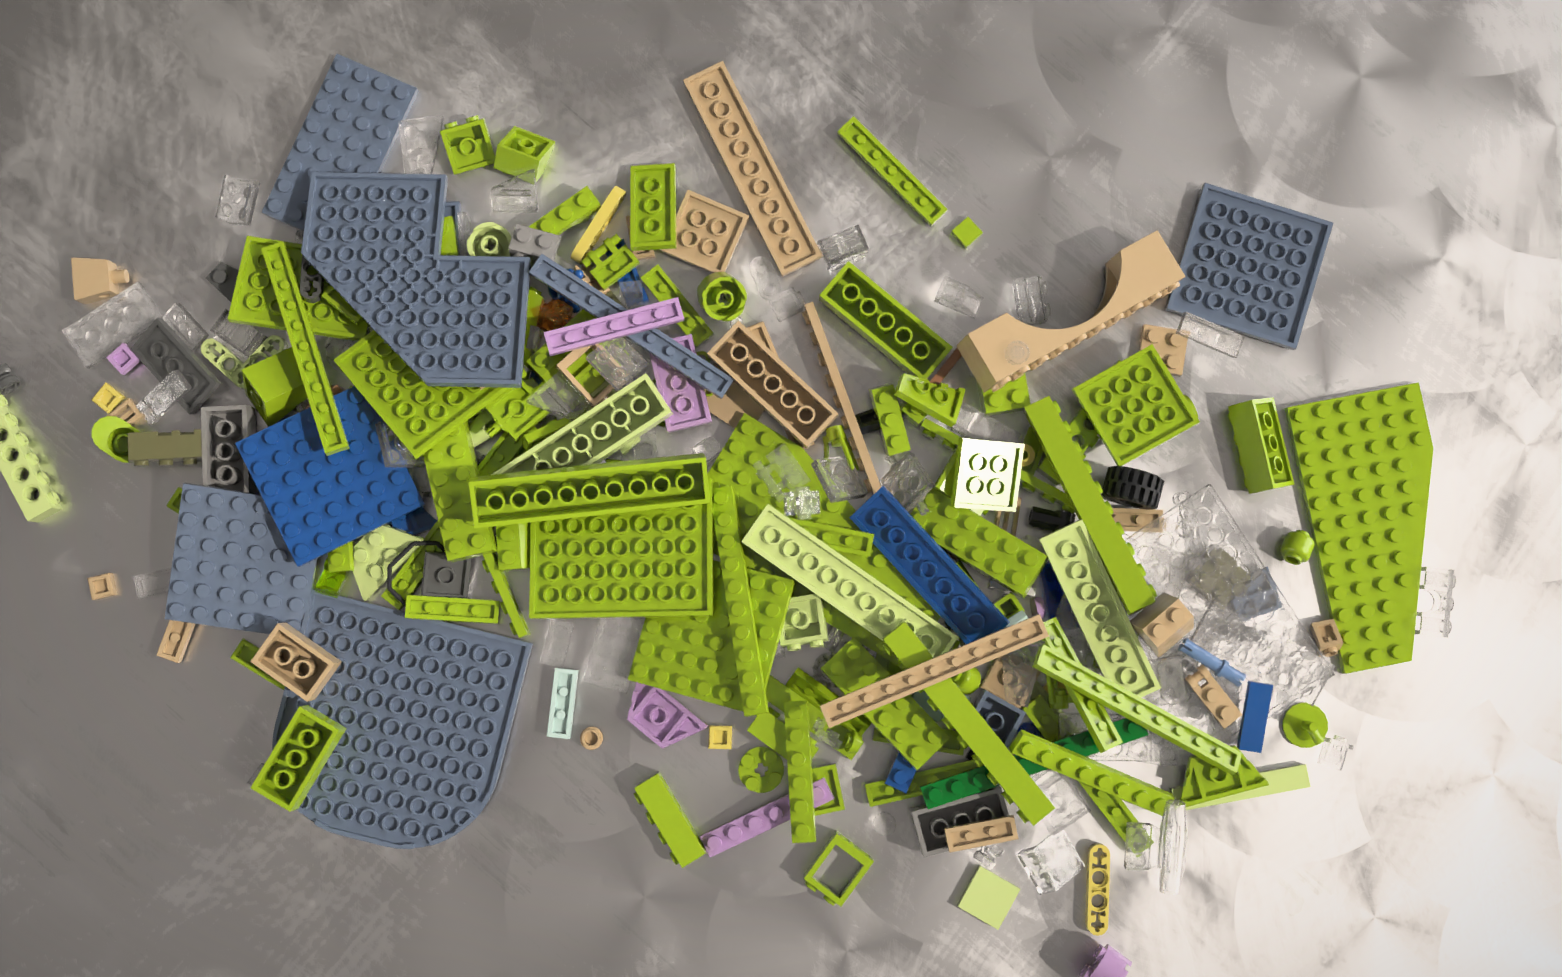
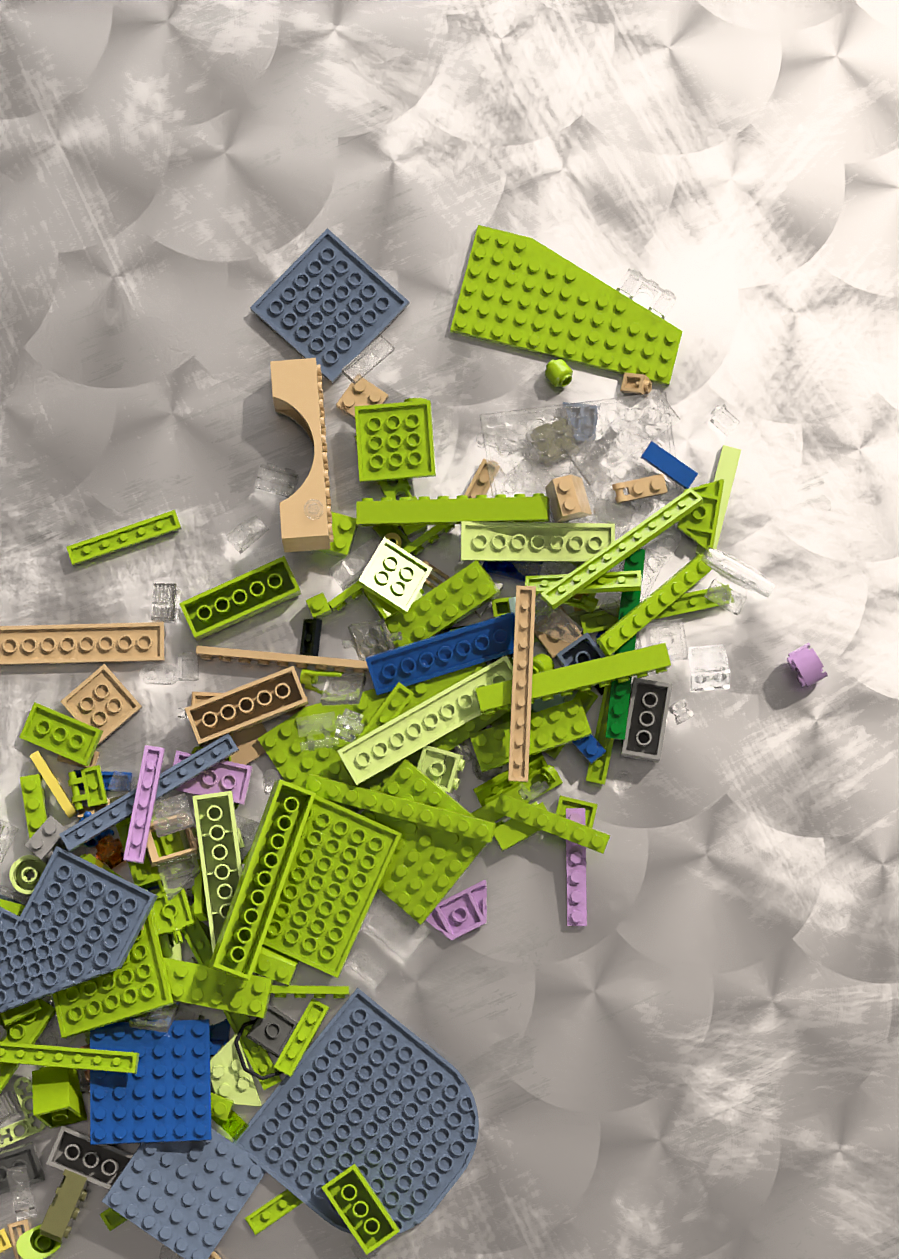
camera: 65 degrees left, 5 degrees down
tan brick [250,622,342,702] -> none
clear tile [526,326,546,354] -> none
light aqua plate [547,668,579,739] -> none
tan plate [580,727,603,750] -> none
lime brick [633,771,706,868] -> none
lime plate [641,264,714,348] -> none
lime brick [697,272,747,321] -> none
light yellow tile [708,725,732,749] -> none
lime plate [738,746,784,793] -> none
lime window [803,831,874,907] -> none
lime arch [868,383,911,456] -> none
lime wing [894,373,966,427] -> none
nougat tile [930,348,962,385] -> none
tan plate [944,815,1018,853] -> none
lime tile [951,217,983,249] -> none
yellowish green tile [957,865,1020,930] -> none
black piece [1028,506,1076,533] -> none
lavender tile [1030,596,1046,619] -> none
light yellow beam [1085,843,1110,936] -> none
black tyre [1101,466,1165,510] -> none
medium blue pin [1178,638,1246,687] -> none
lime slope [1228,397,1295,494] -> none
lime shield [1282,702,1328,748] -> none

